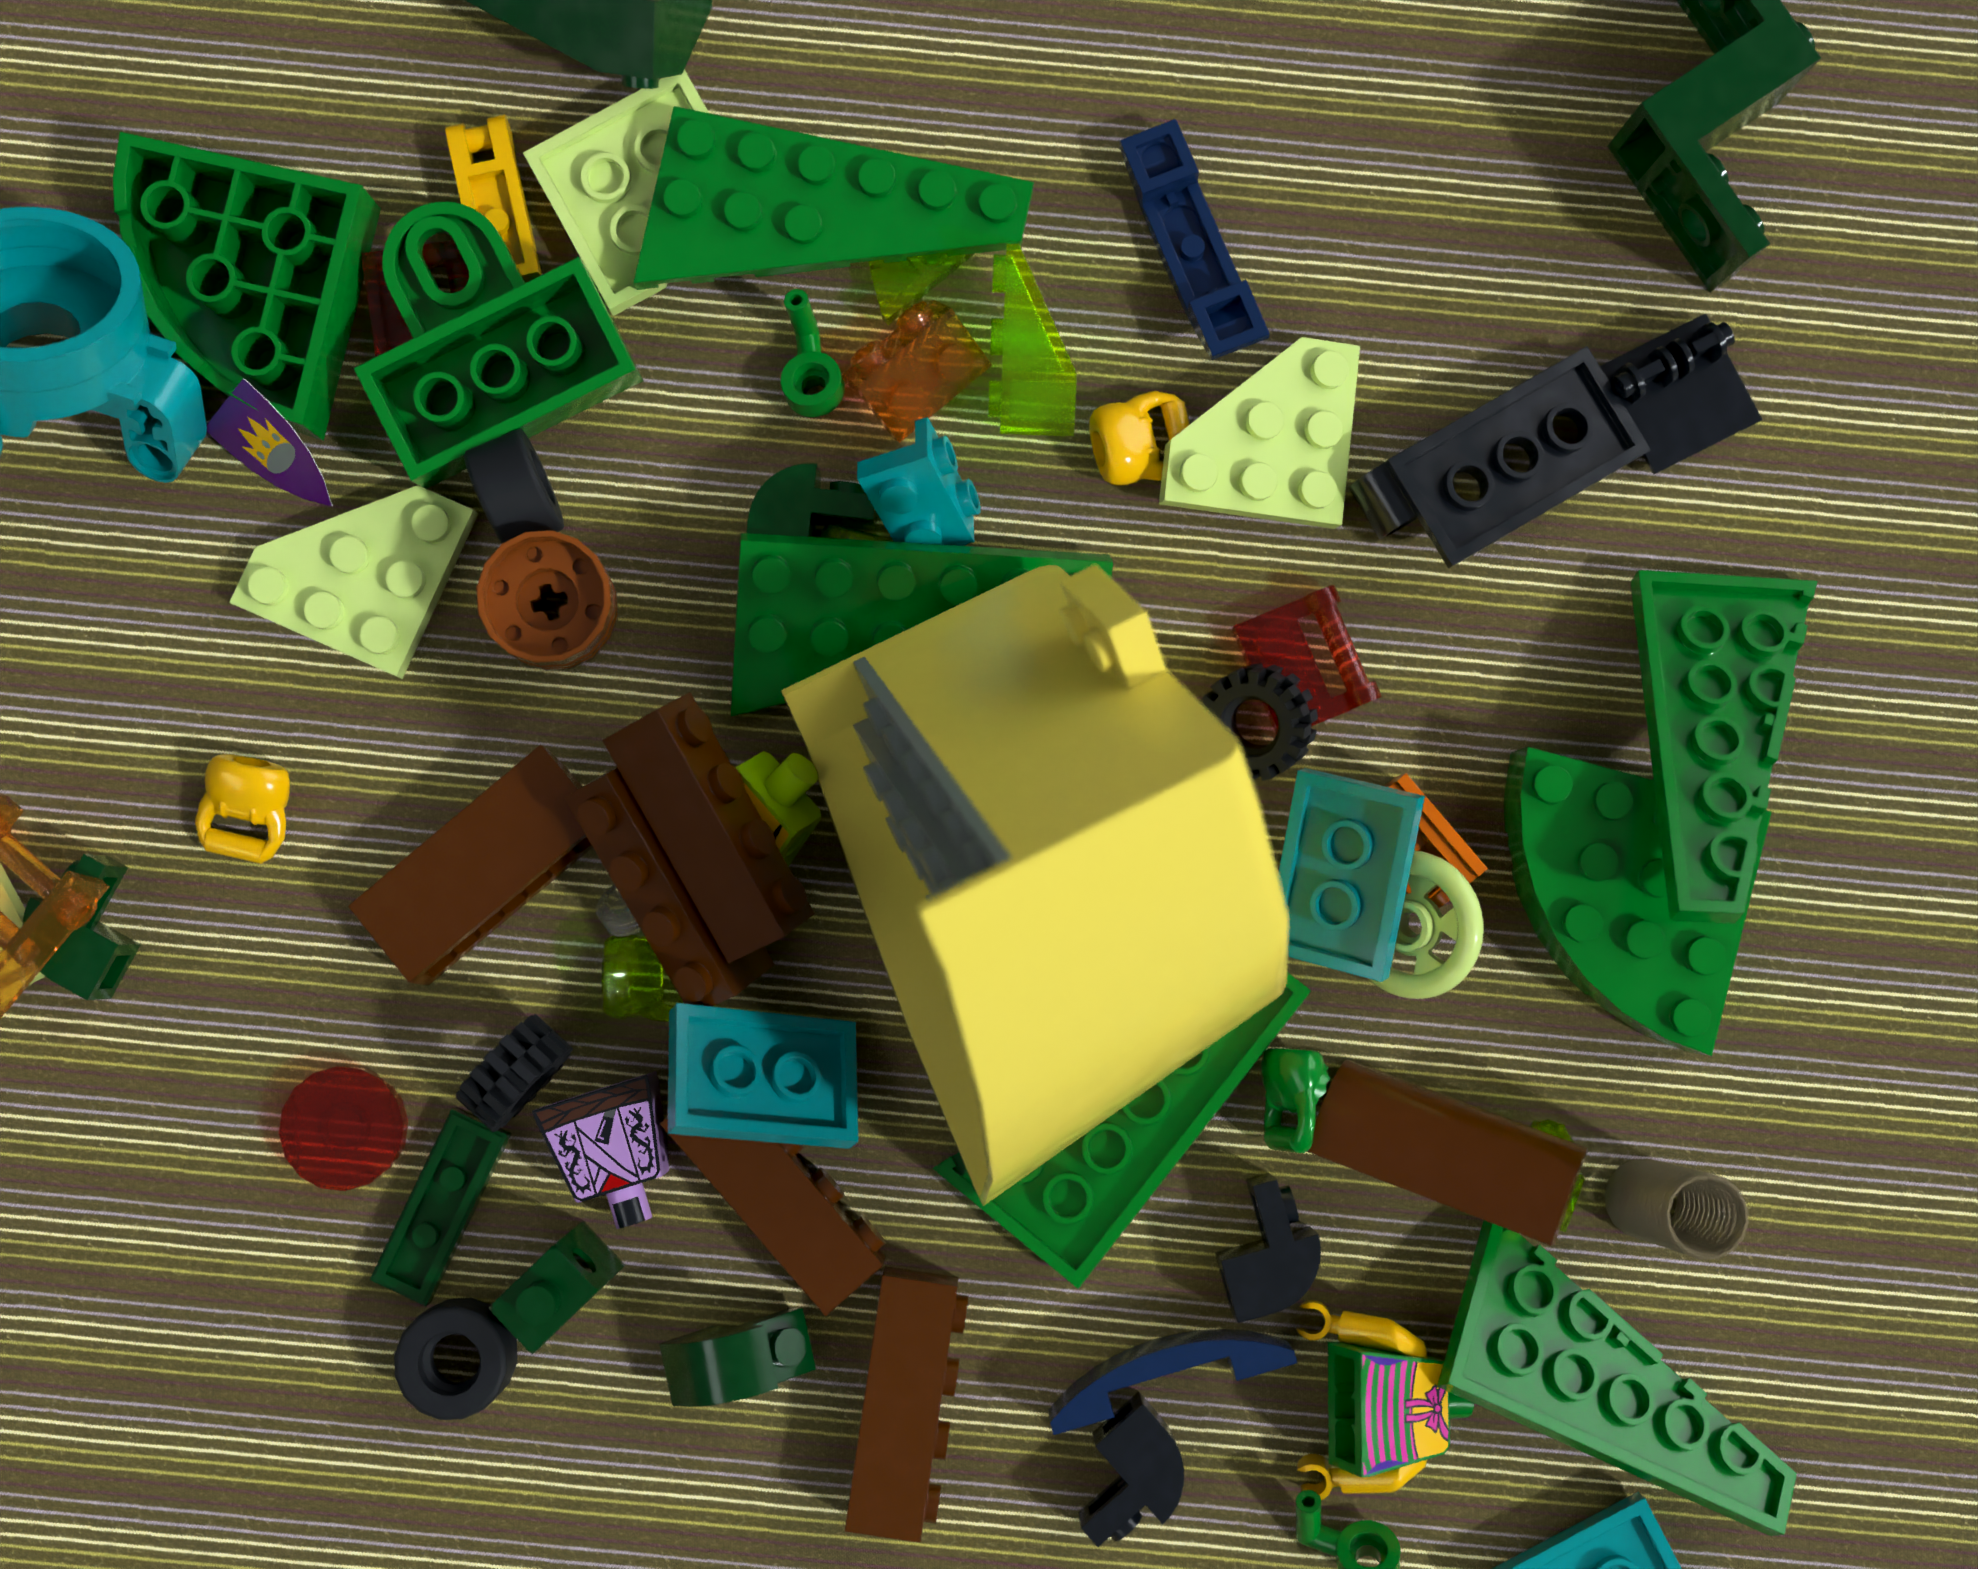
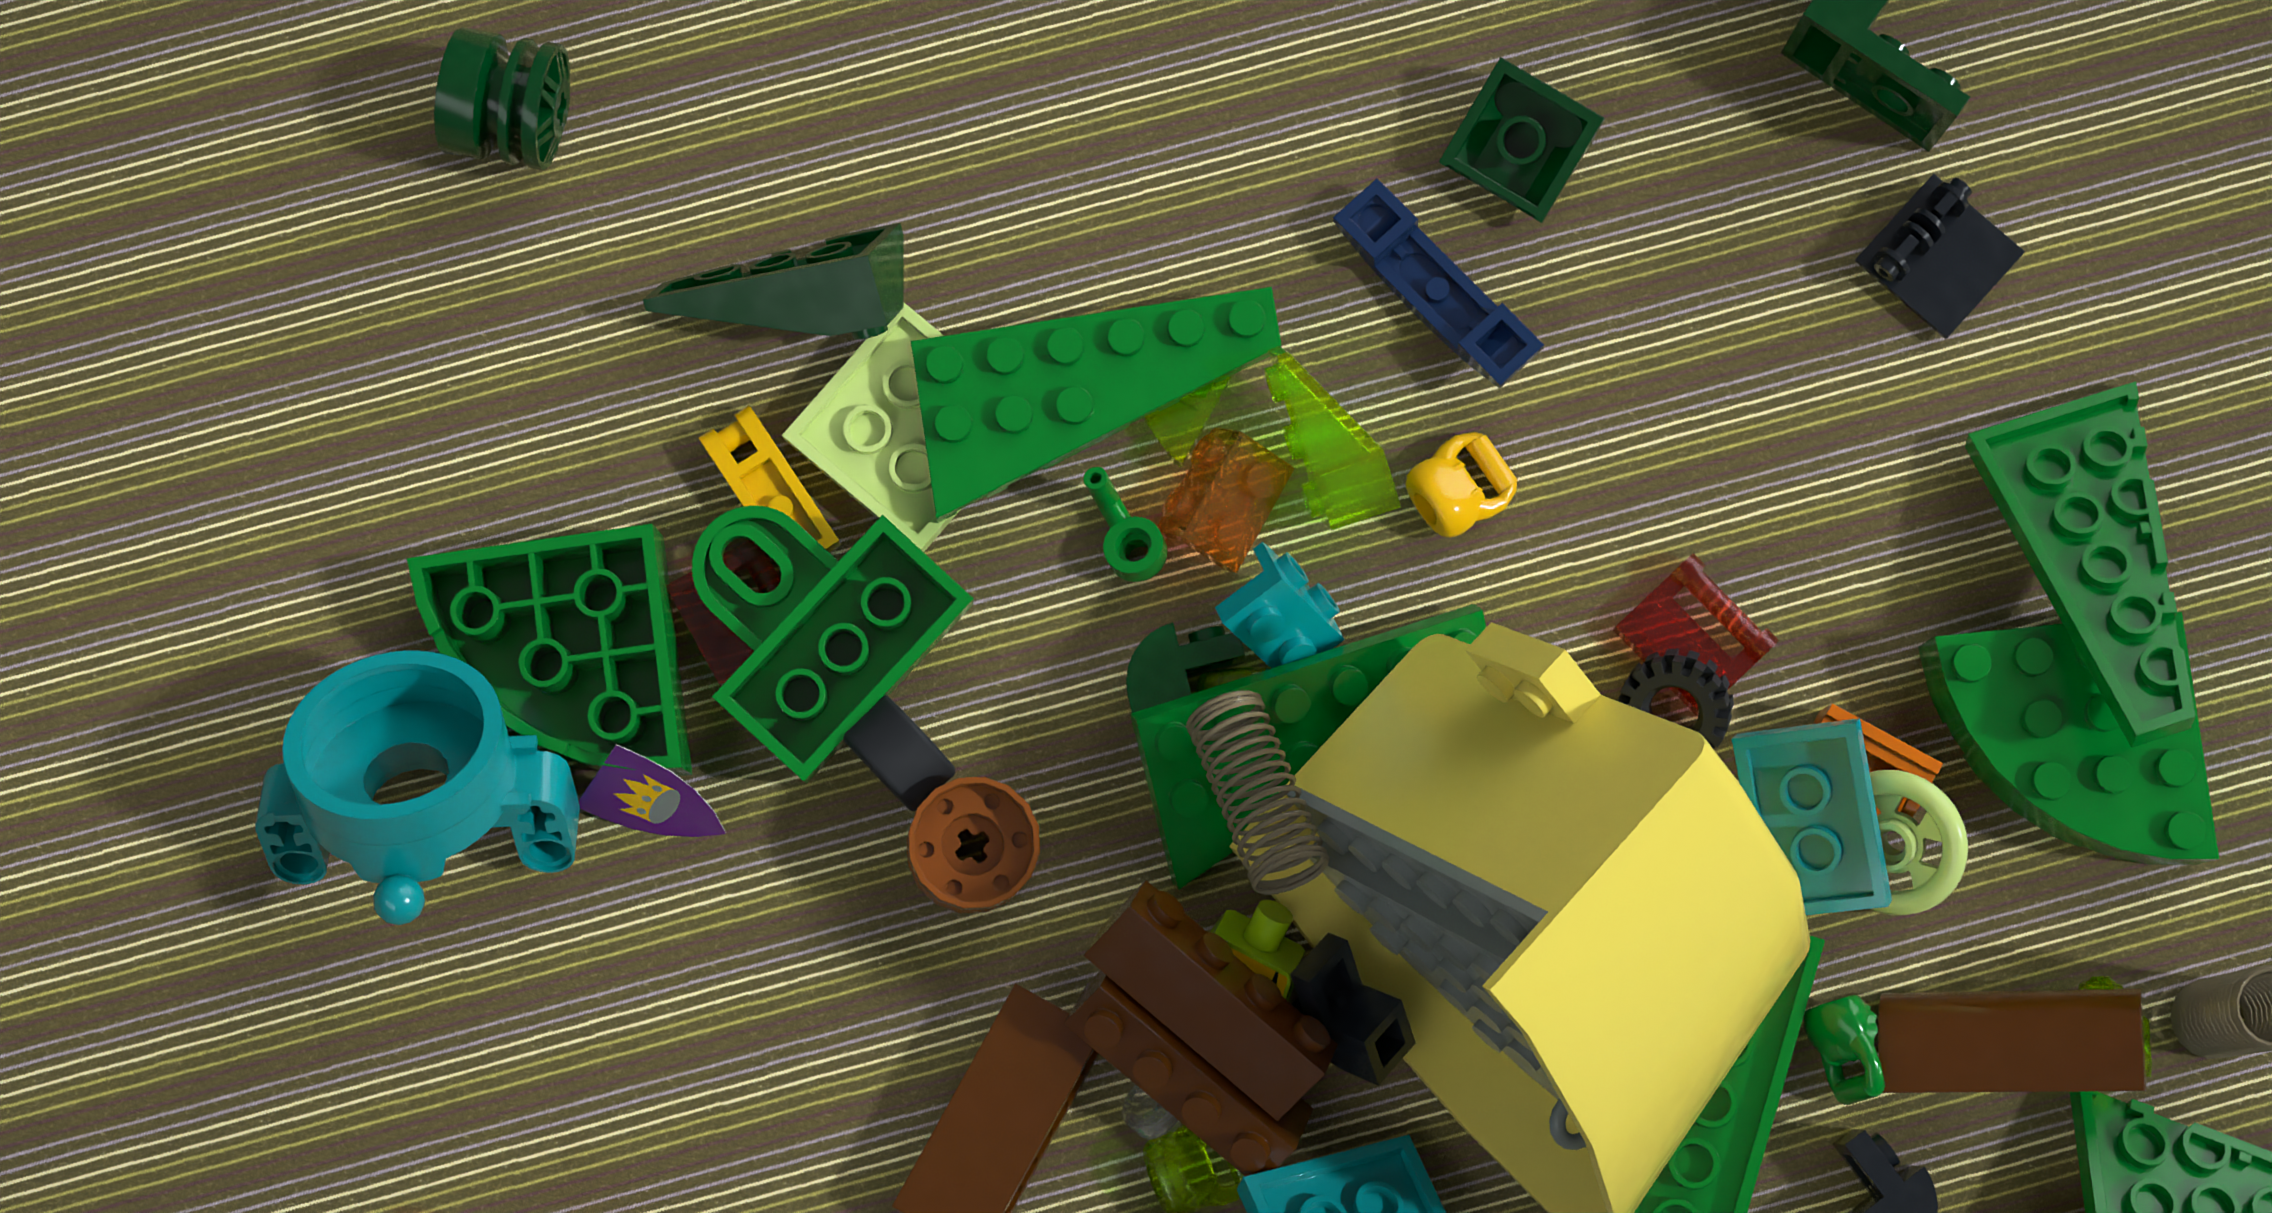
camera: 15 degrees left, 5 degrees down
yellow piece [195,754,290,864] -> none
yellowish green plate [229,485,478,679] -> none
yellowish green plate [1159,337,1360,529] -> none
black hinge [1348,346,1651,569] -> none
none -> dark tan piece [1186,690,1330,895]
none -> black brick [1290,932,1416,1086]
none -> dark green slope [1439,57,1605,223]

